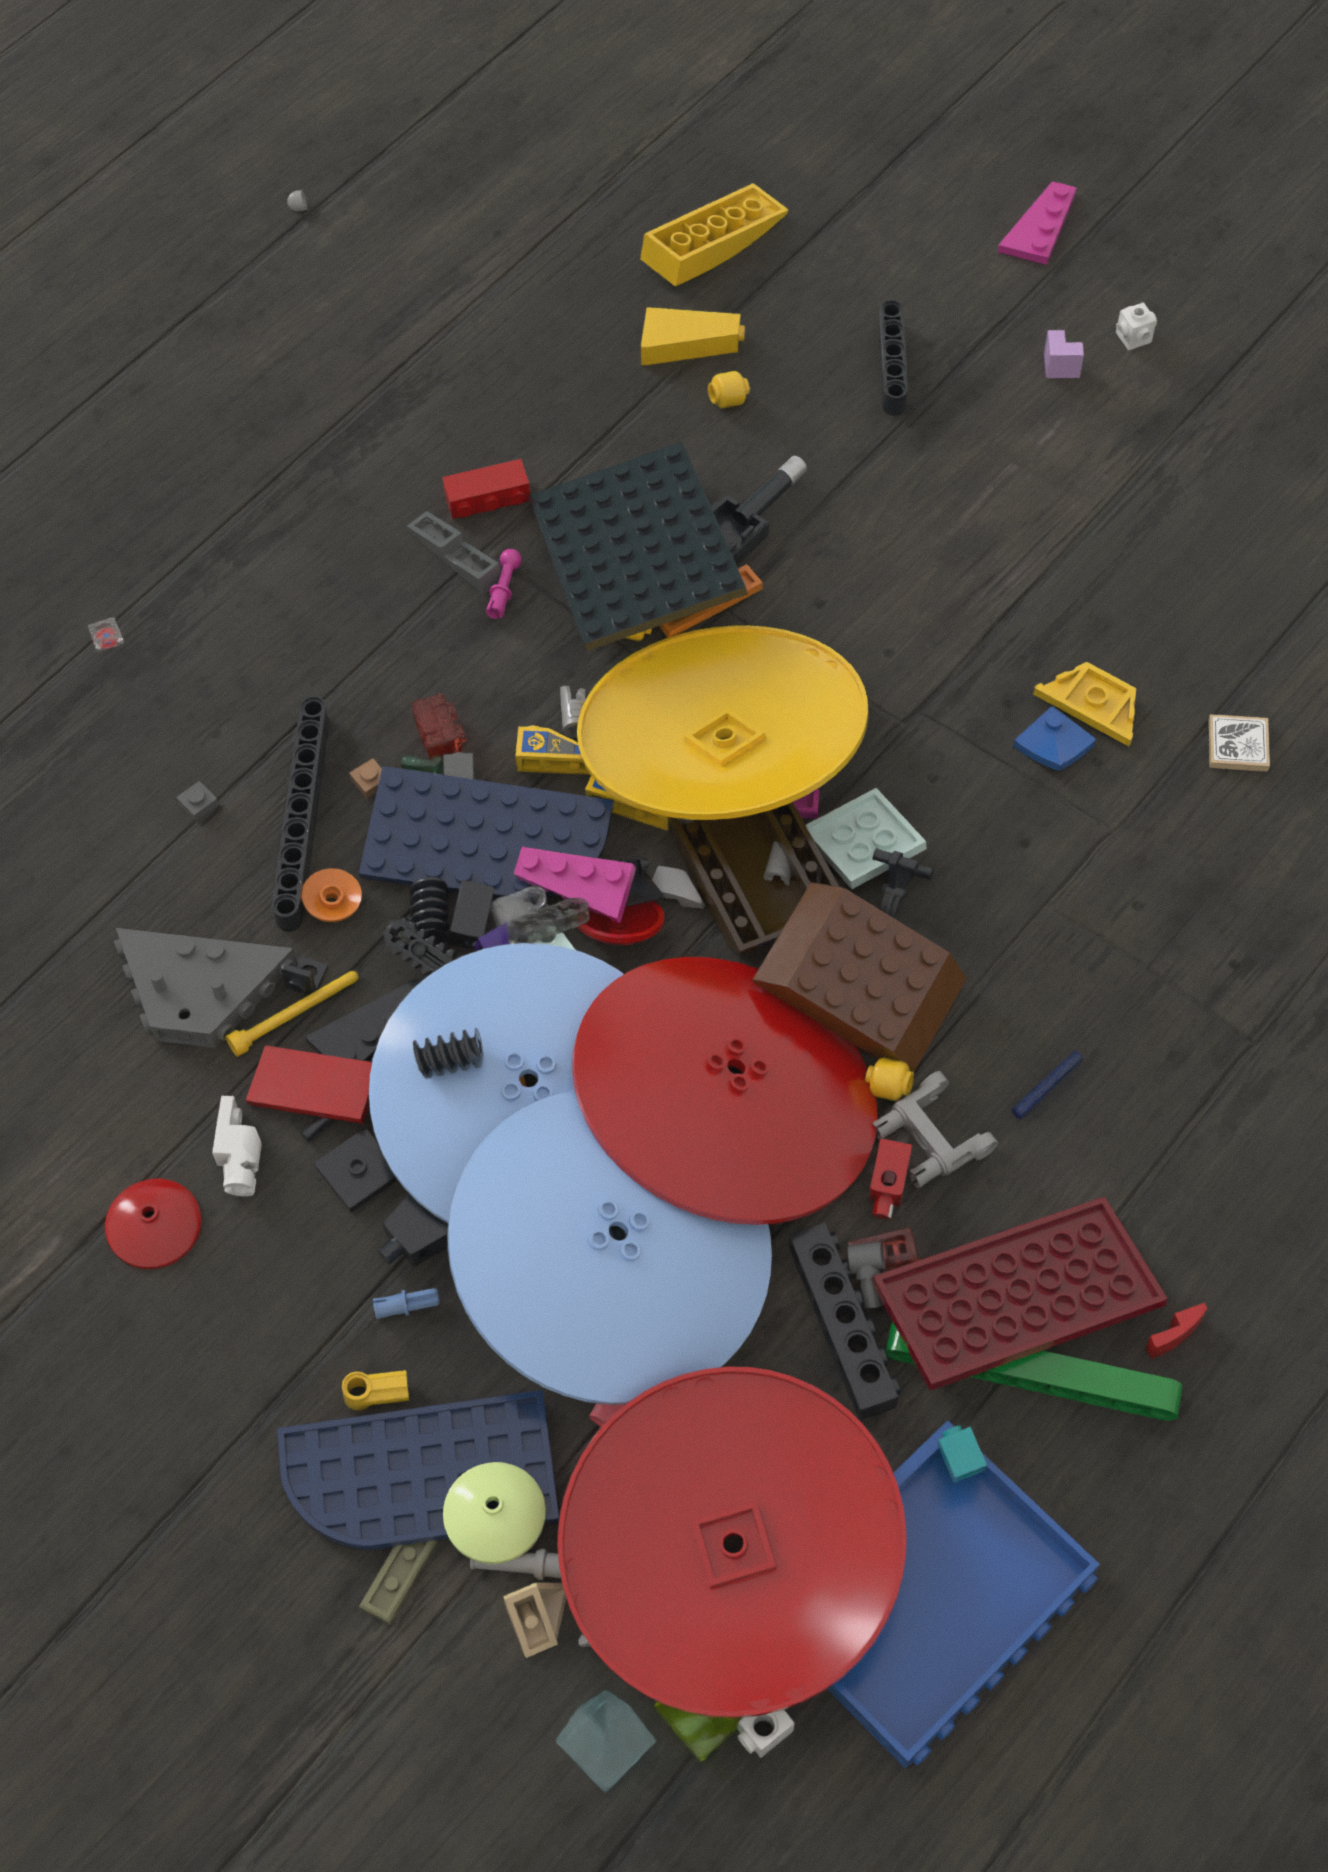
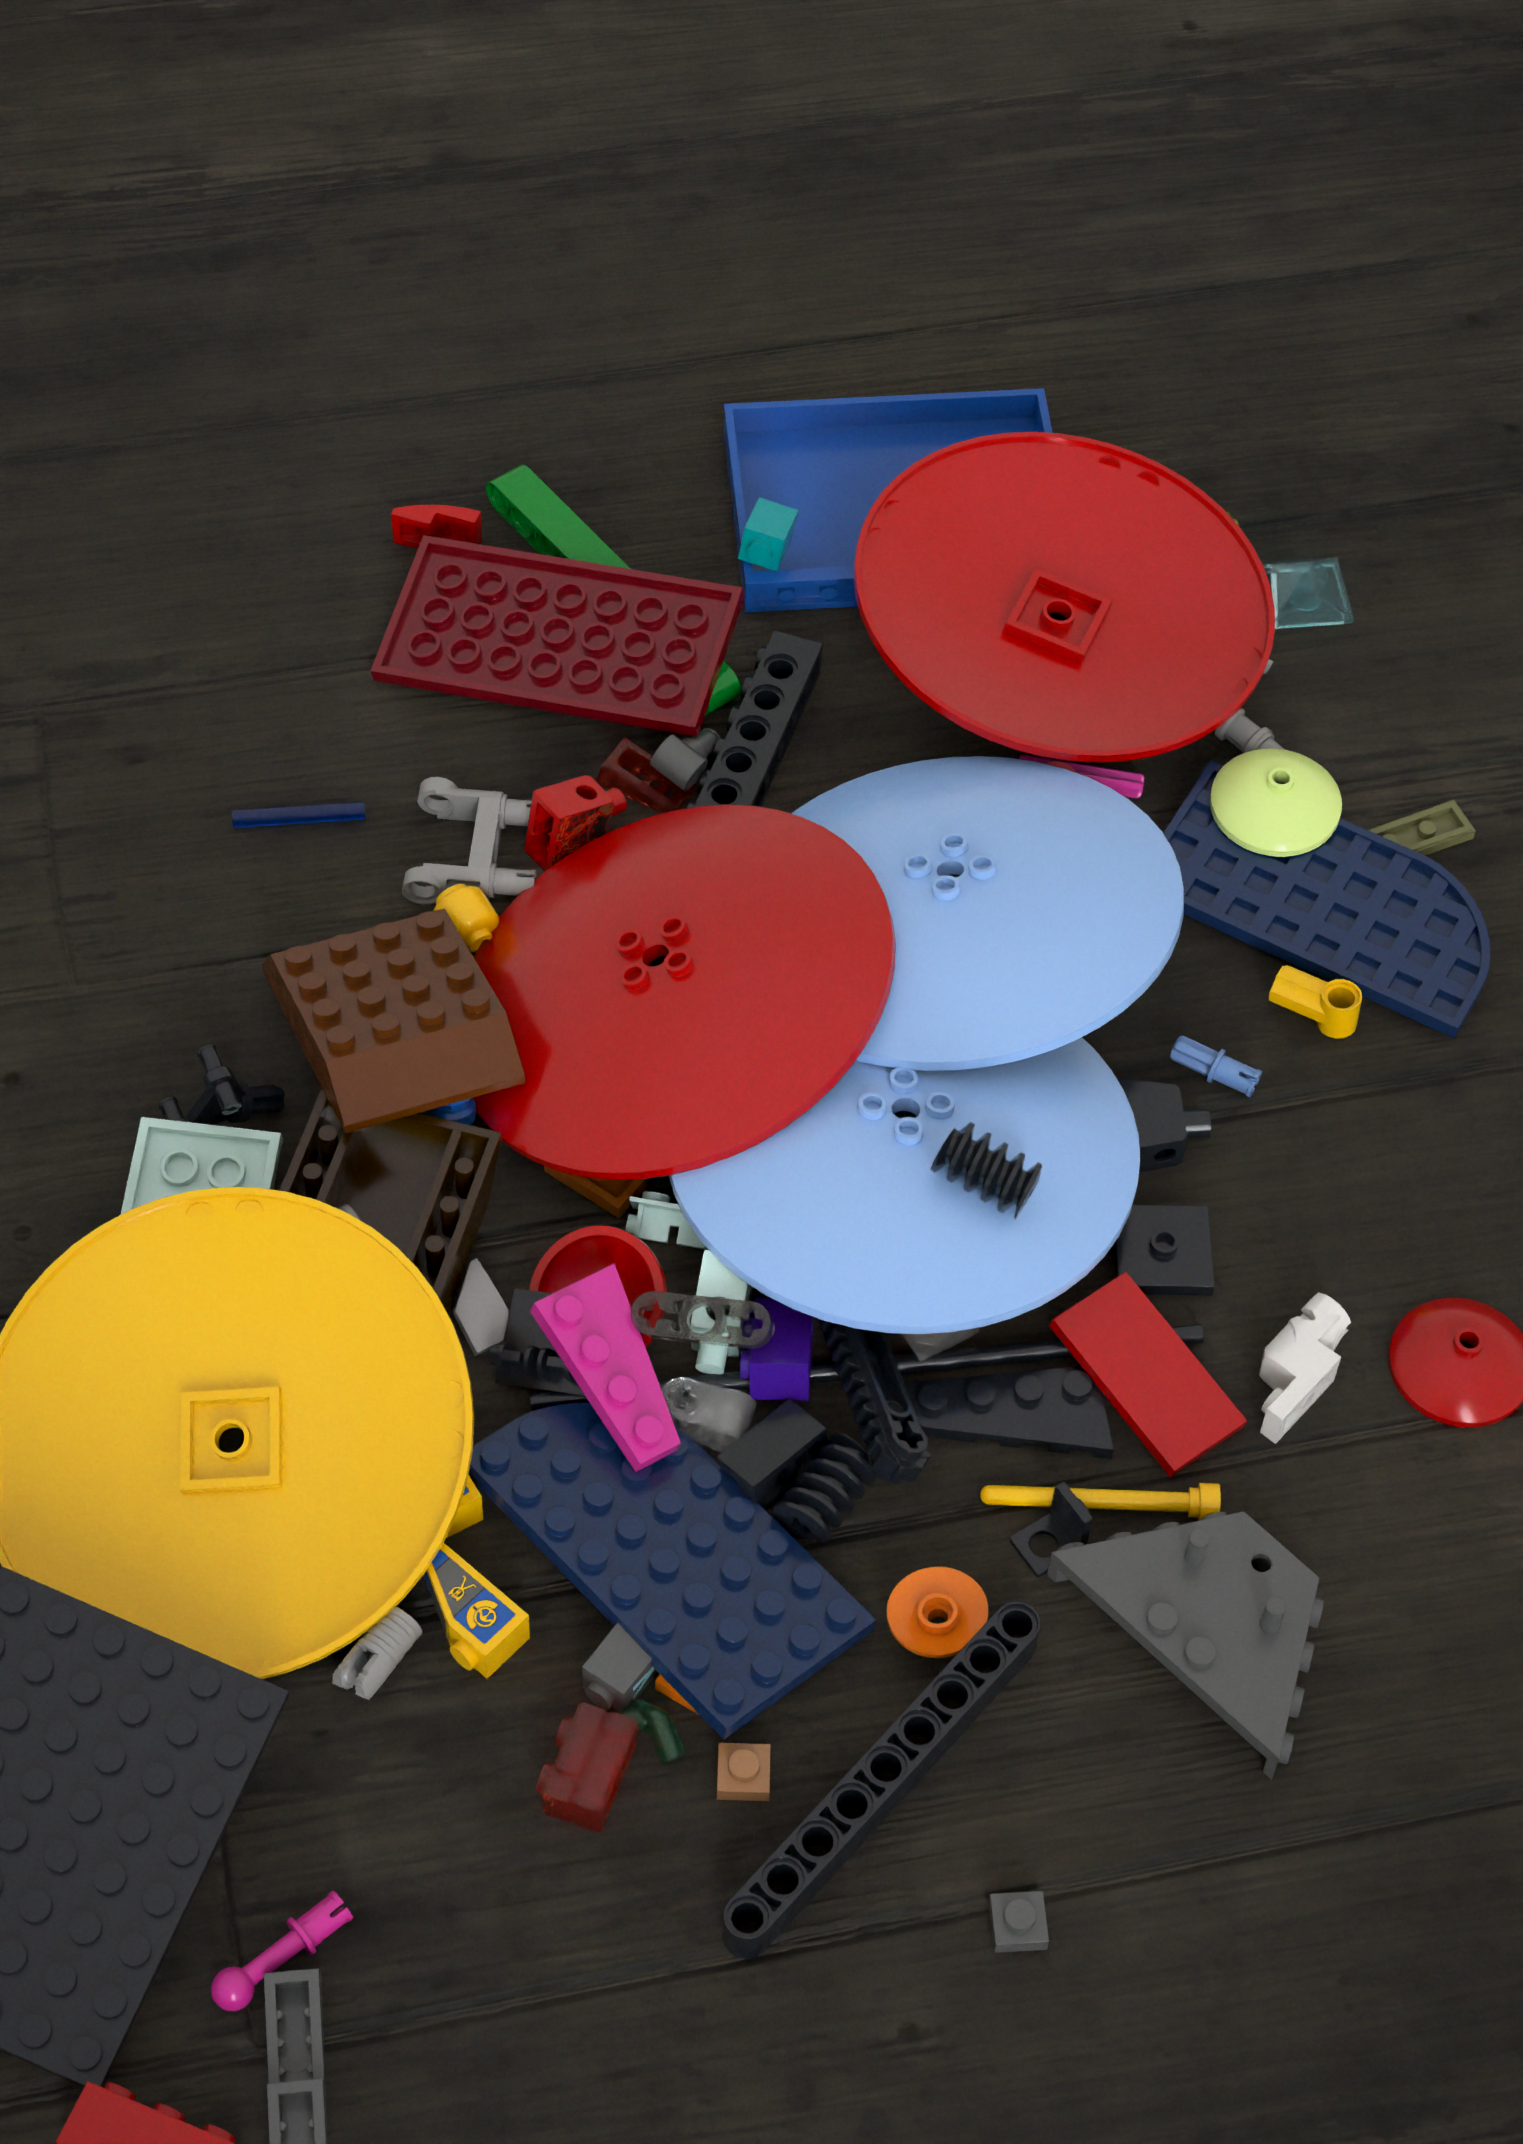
camera: 145 degrees left, 5 degrees down
tan slope [503,1583,567,1658] -> none

